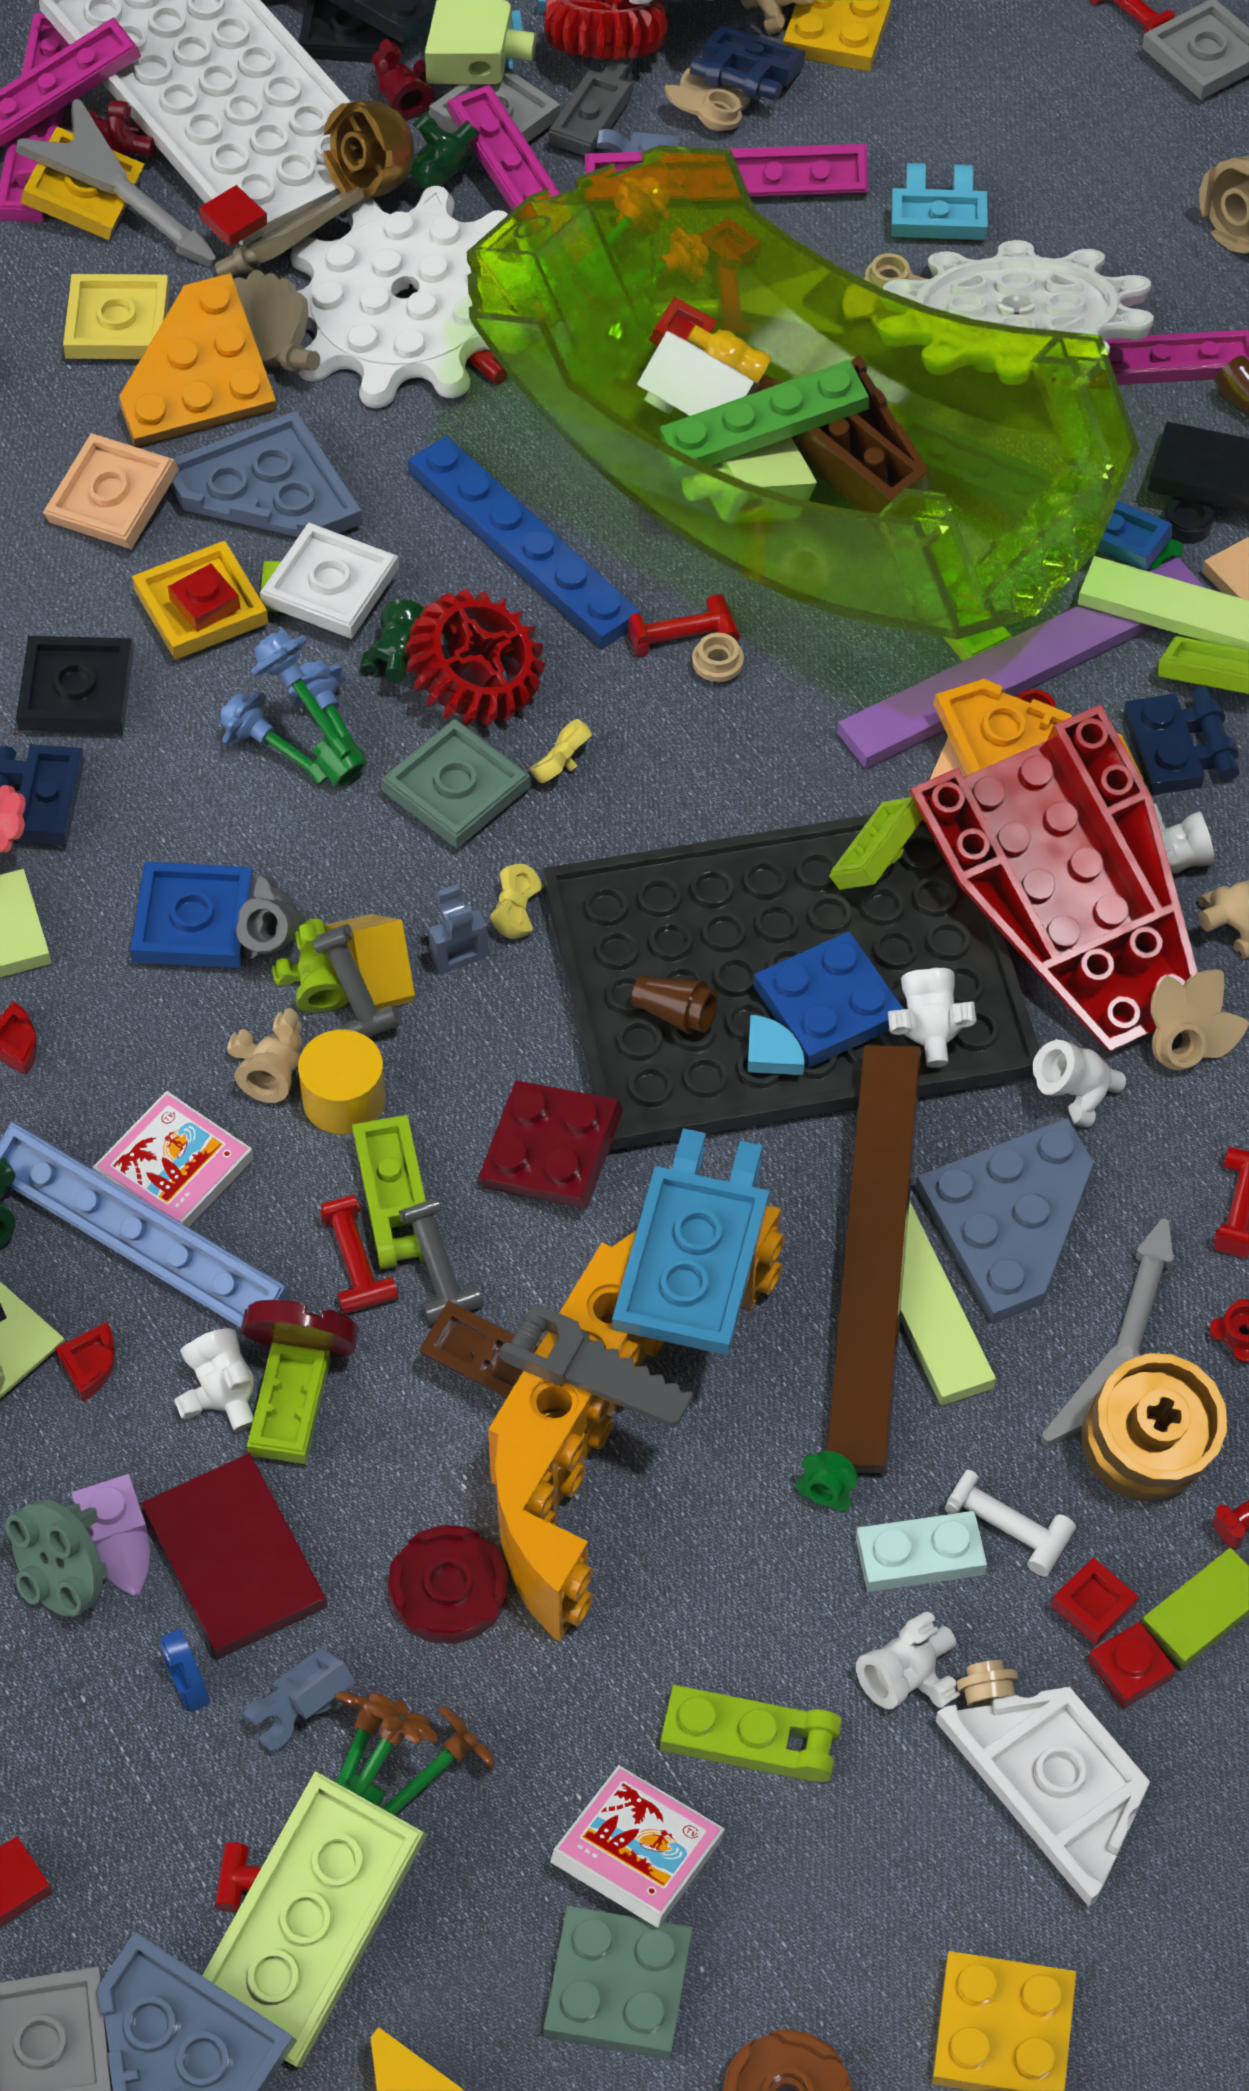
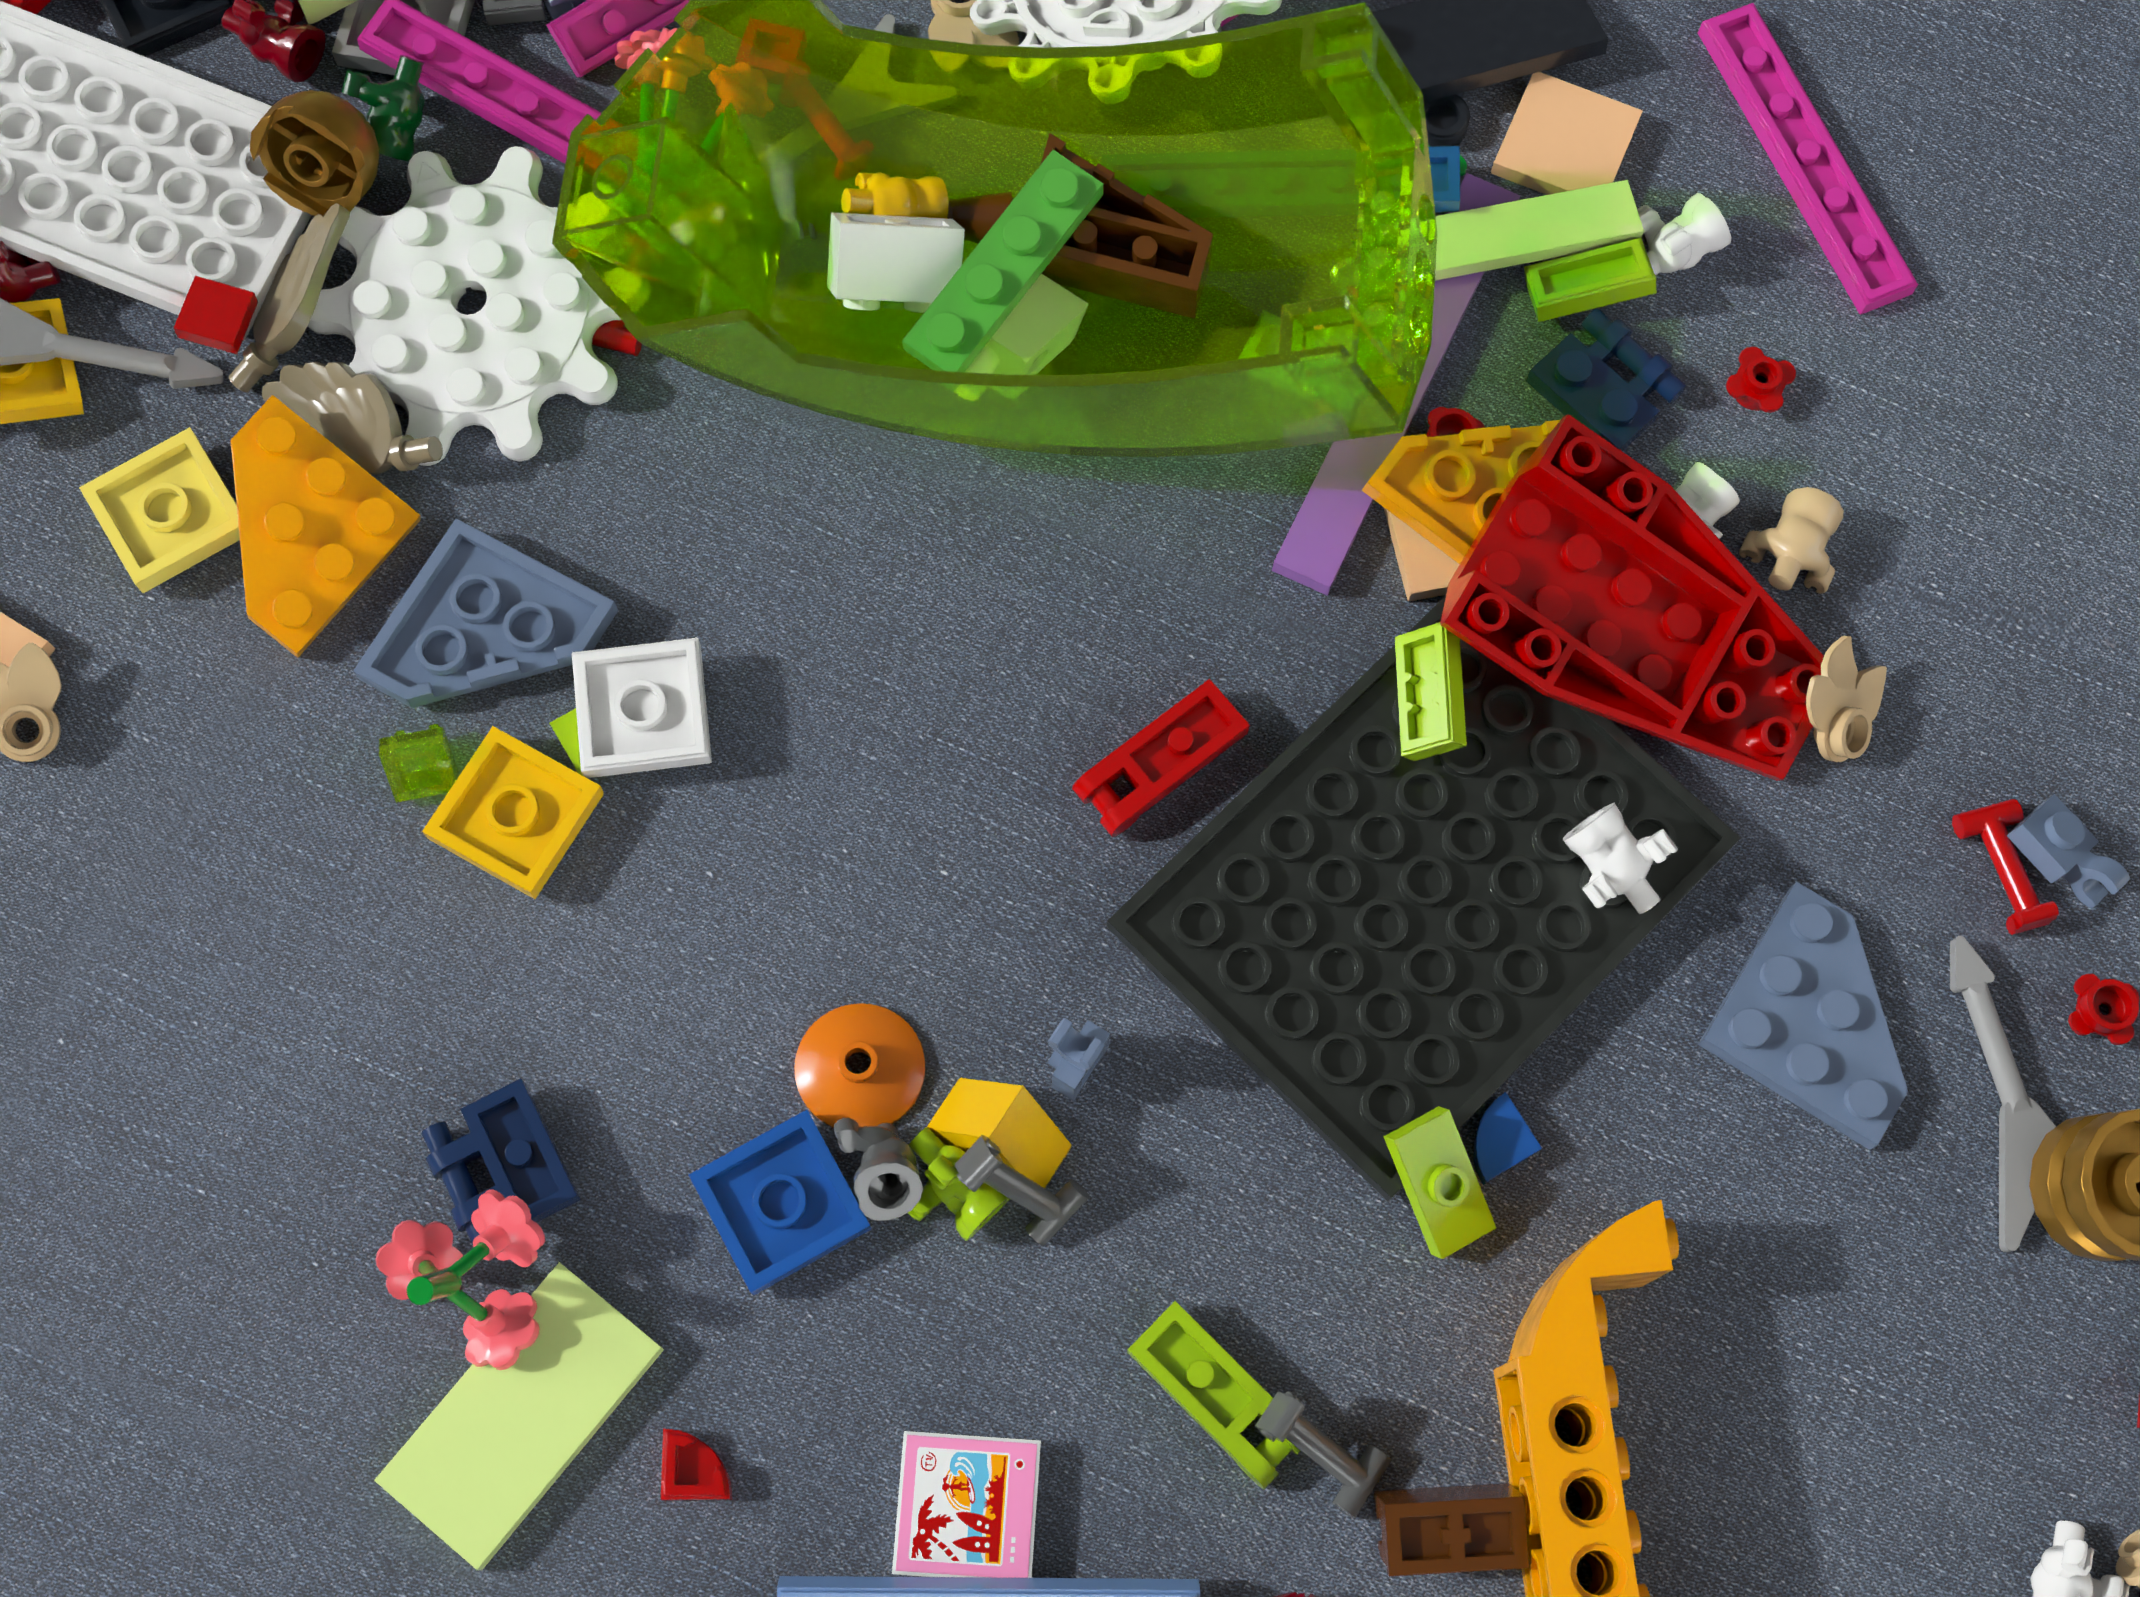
camera: 35 degrees left, 15 degrees up
black plate [16,636,134,733] -> none
light nougat tile [43,433,179,550] -> none
red plate [168,563,241,632] -> none
plant [219,629,368,788] -> none
tan piece [227,1008,303,1103] -> none
yellow piece [298,1030,386,1135] -> none
red piece [319,1194,399,1315] -> none
dark green piece [360,599,424,683] -> none
sand green plate [381,718,531,849] -> none
red gear [404,588,545,728] -> none
blue plate [408,435,641,650] -> none
dark red plate [478,1080,623,1209] -> none
light yellow piece [490,864,542,939] -> none
dark grey piece [498,1304,693,1427] -> none
light yellow piece [529,719,592,784] -> none
dark azure tile [612,1128,770,1356] -> none
red piece [627,594,740,658] -> none
reddish brown cone [631,975,718,1034] -> none
red plate [649,296,717,346] -> none
tan plate [692,633,744,682] -> none
medium azure tile [748,1015,804,1075] -> none
blue plate [753,931,903,1068] -> none
green plate [796,1451,858,1511] -> none
reddish brown tile [827,1045,922,1474] -> none
light aqua plate [856,1511,987,1592] -> none
yellowish green tile [900,1202,996,1406] -> none
white piece [945,1470,1076,1577] -> none
white piece [1033,1039,1126,1128] -> none
none -> clear neon green tile [379,724,459,803]
none -> orange dish [794,1003,926,1128]
none -> red plate [1072,679,1250,837]
none -> lime plate [1383,1106,1497,1259]
none -> blue tile [1473,1092,1542,1185]

